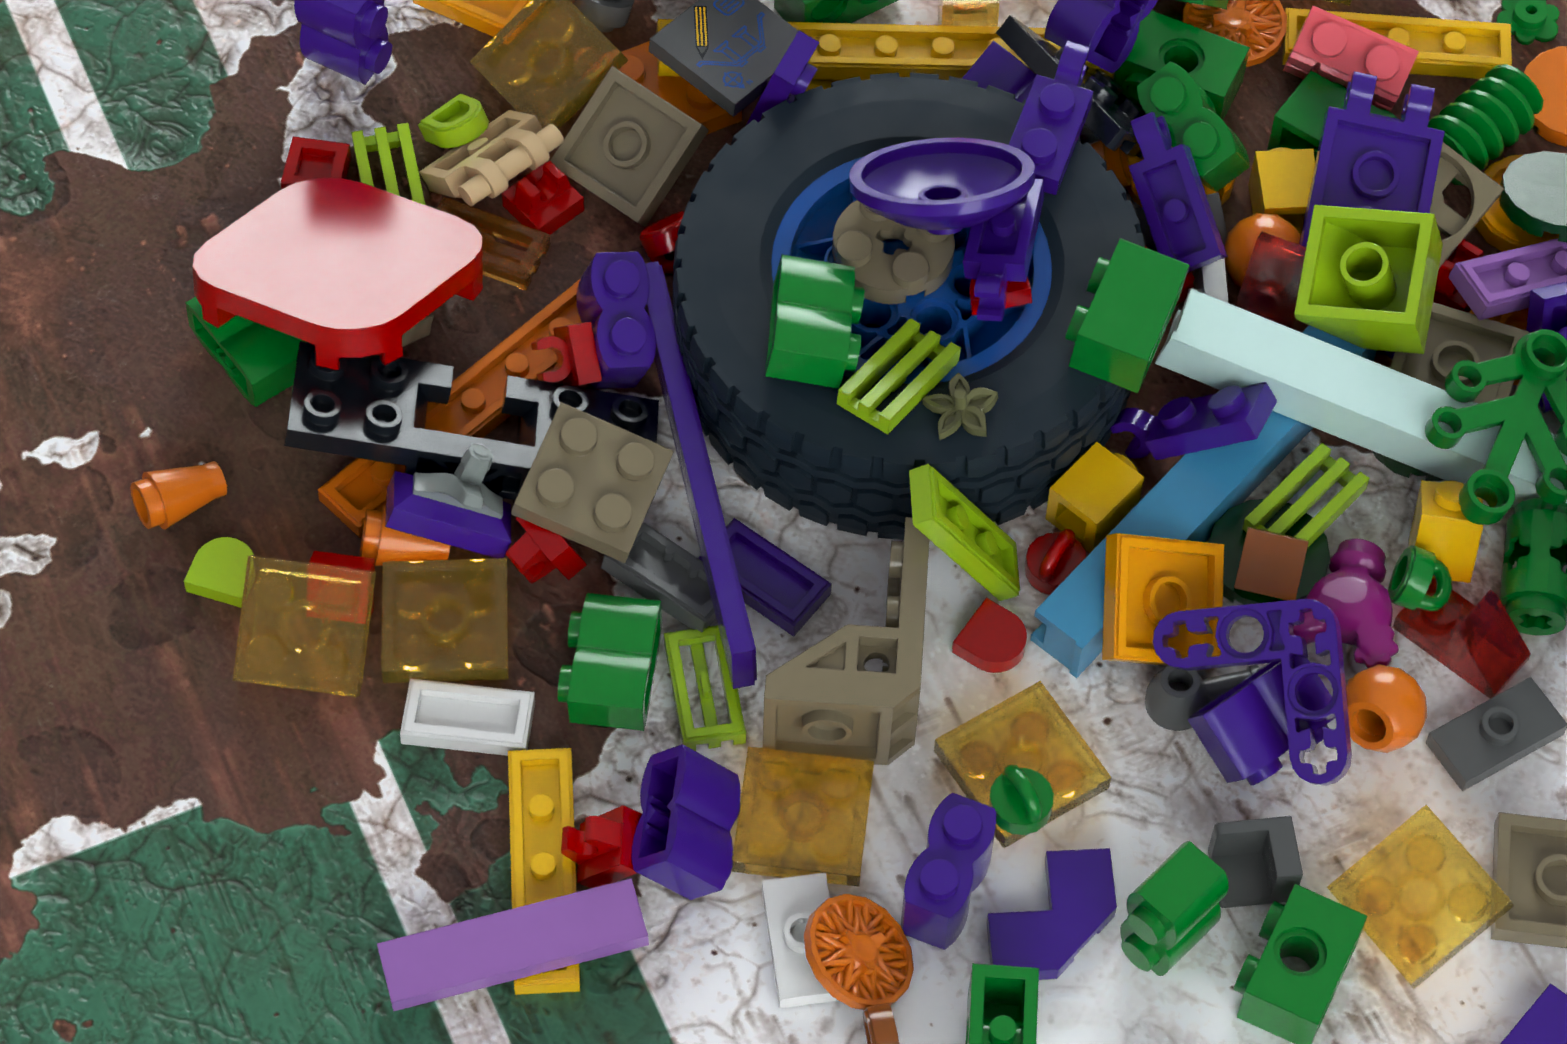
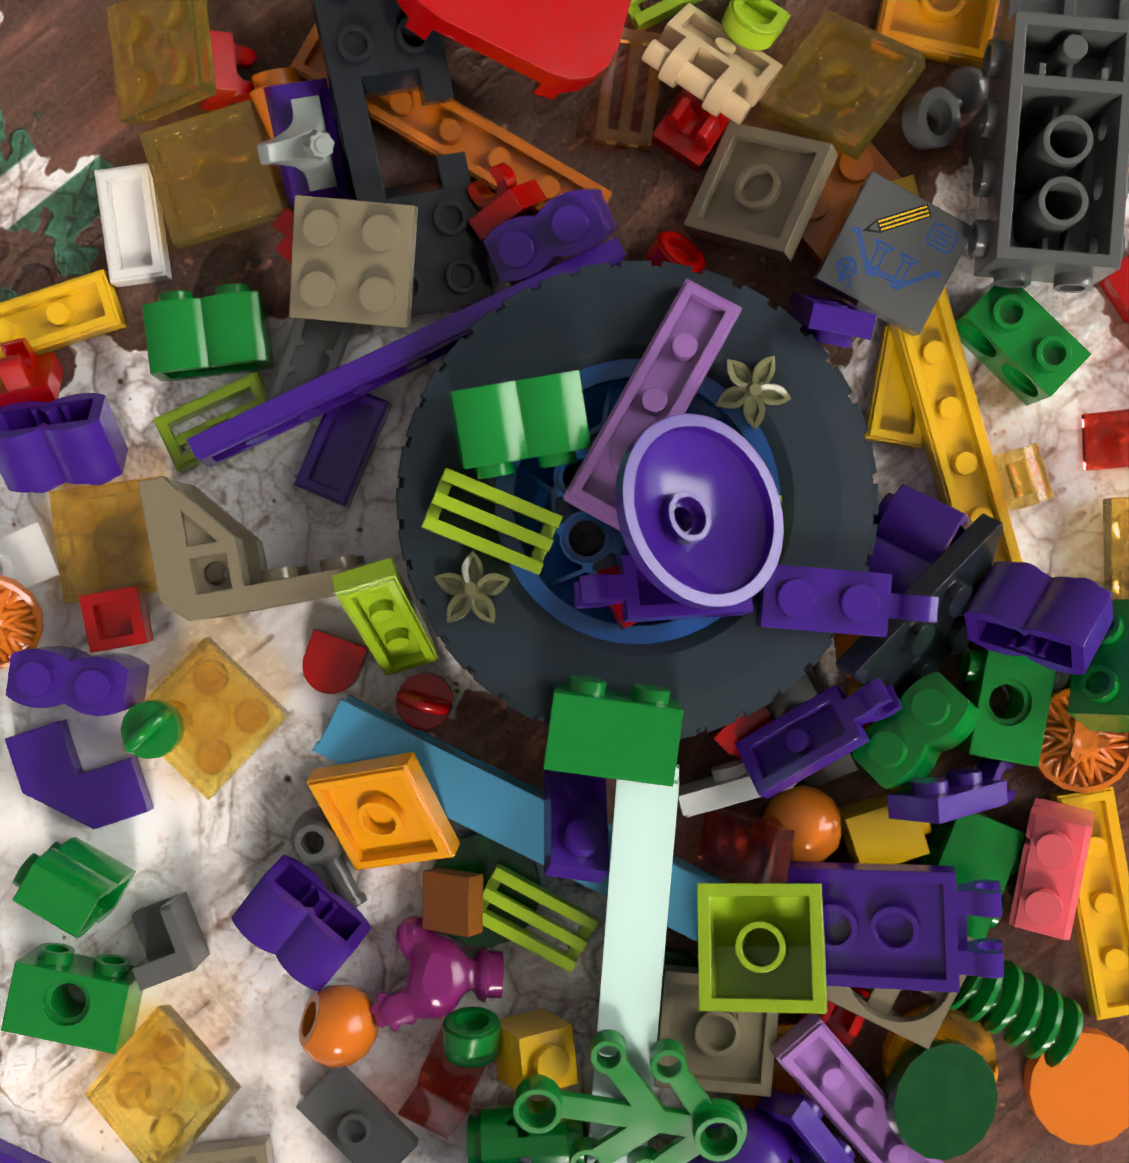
camera: 75 degrees right, 30 degrees up
yellow brick [1045,442,1144,553] -> none
dark purple beam [1153,599,1352,786] -> none
none -> red tile [78,584,154,653]
none -> medium lavender tile [563,278,742,531]
none -> olive plant [714,355,791,430]
none -> dark purple plate [887,758,1015,824]

